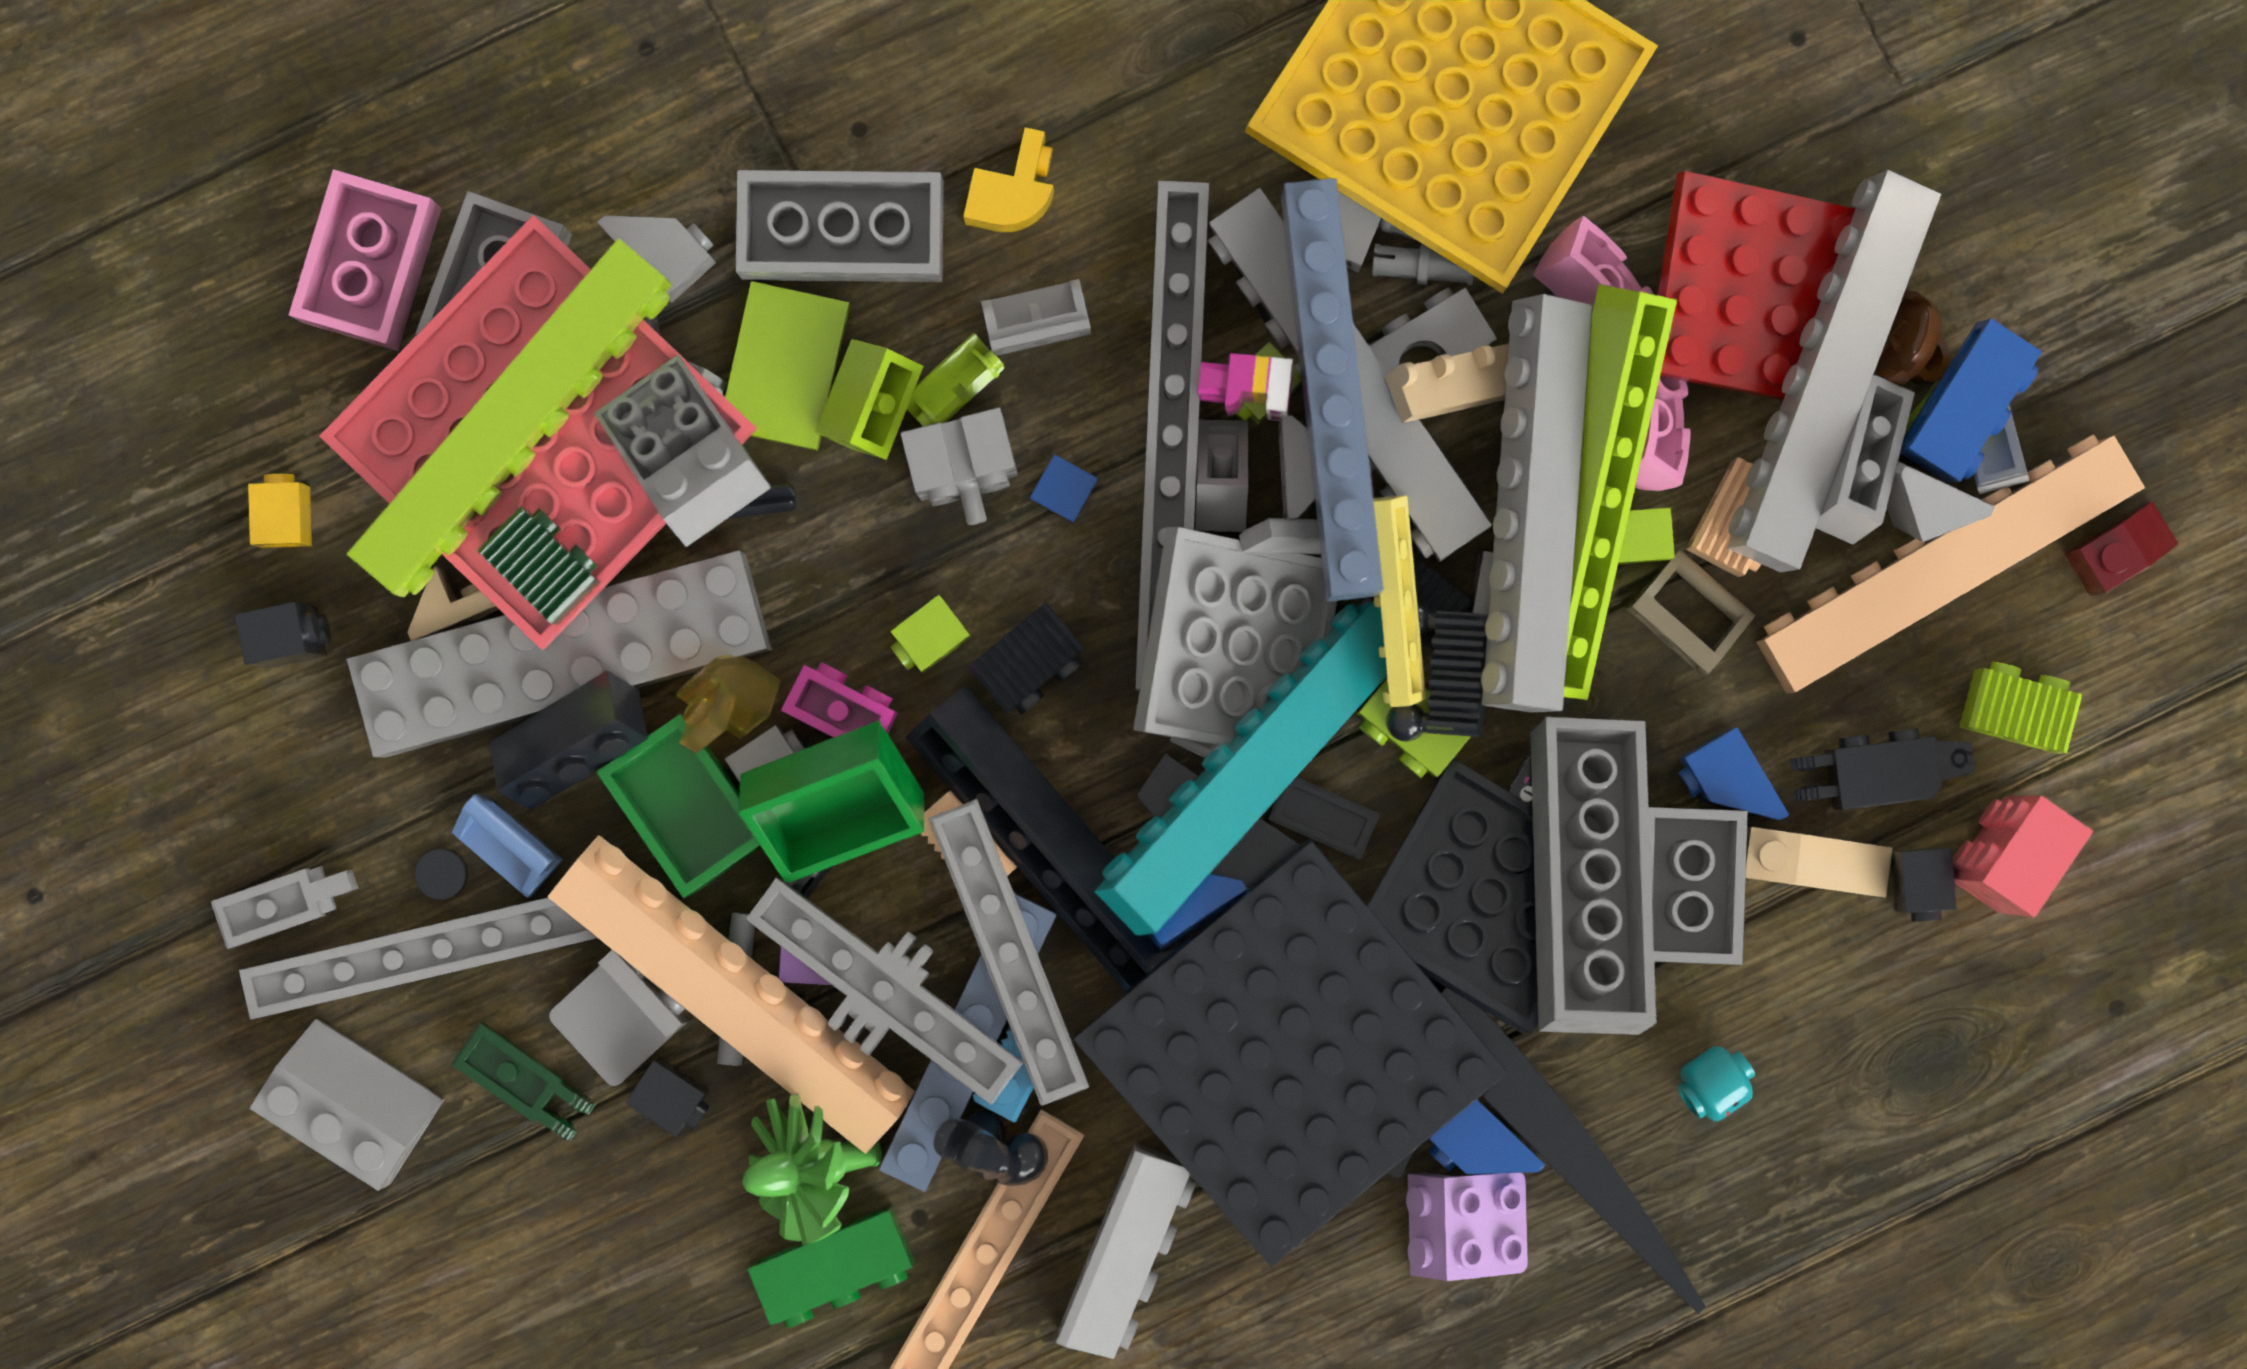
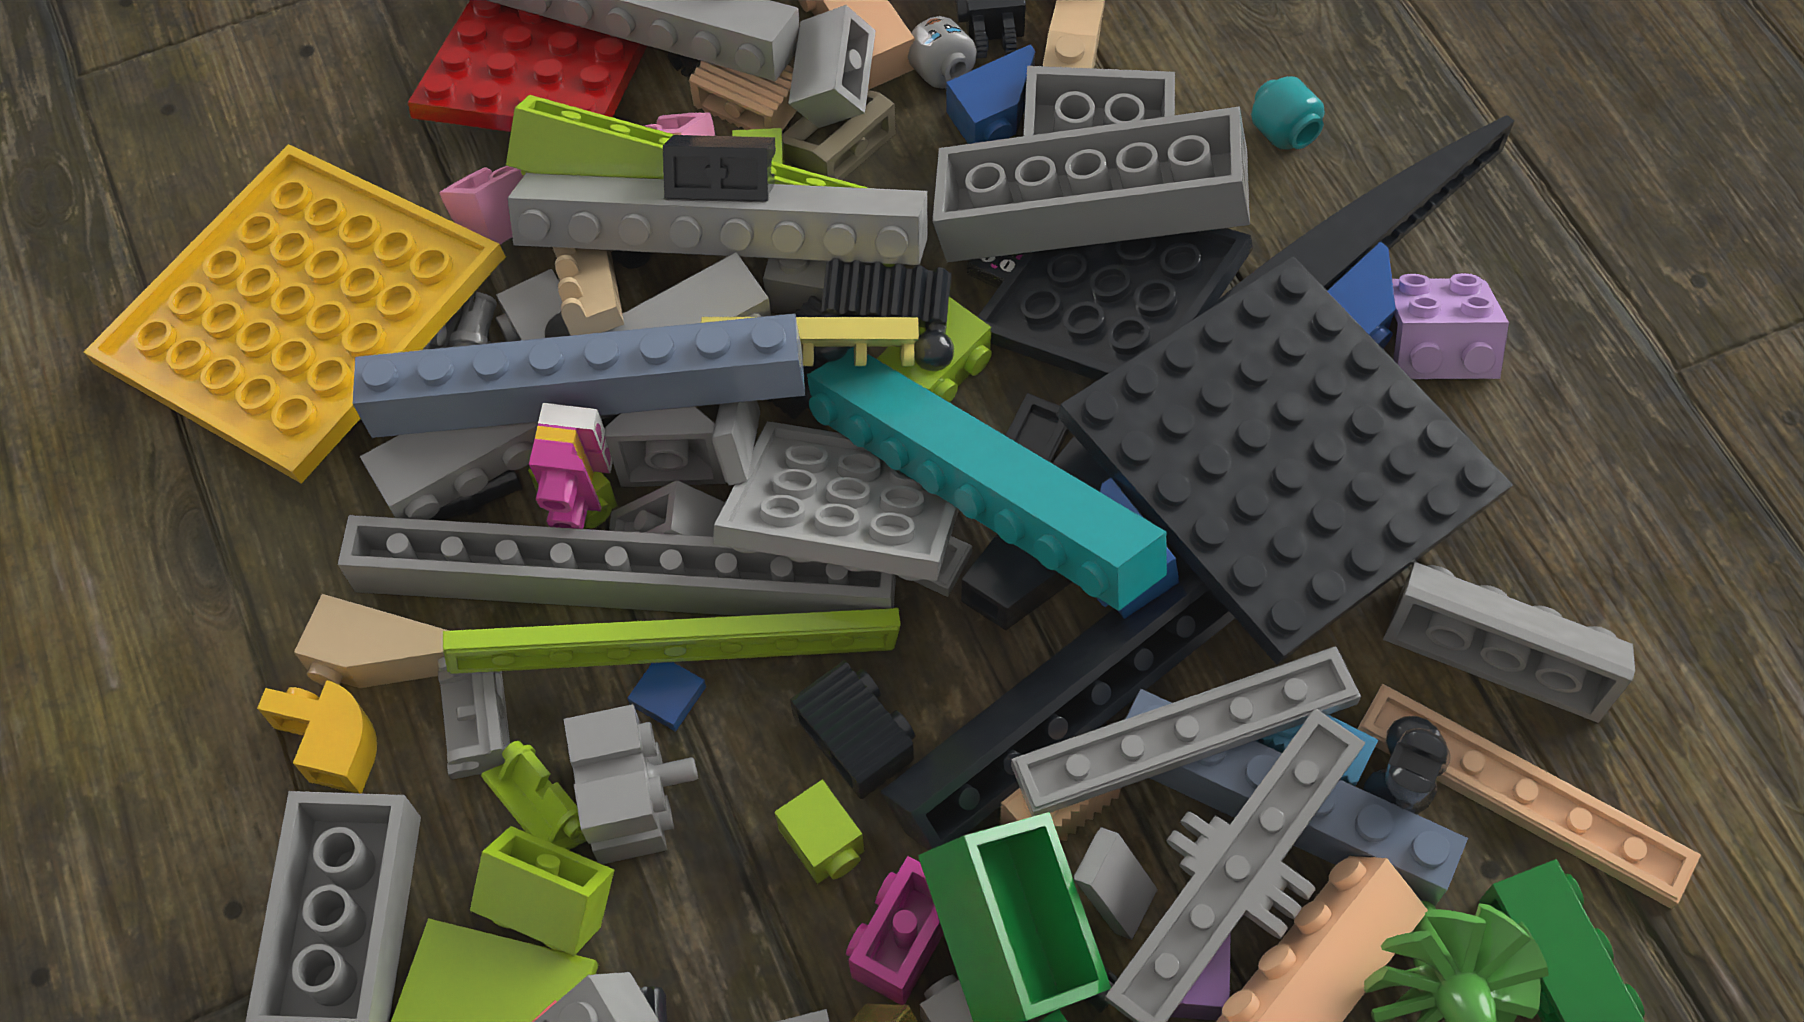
camera: 90 degrees left, 25 degrees down
none -> tan slope [294,594,449,688]
none -> lime tile [443,608,901,674]
none -> black hinge [663,135,776,201]
none -> light grey brick [788,5,876,128]
none -> light grey head [908,16,977,89]
none -> light grey tile [1074,828,1158,940]

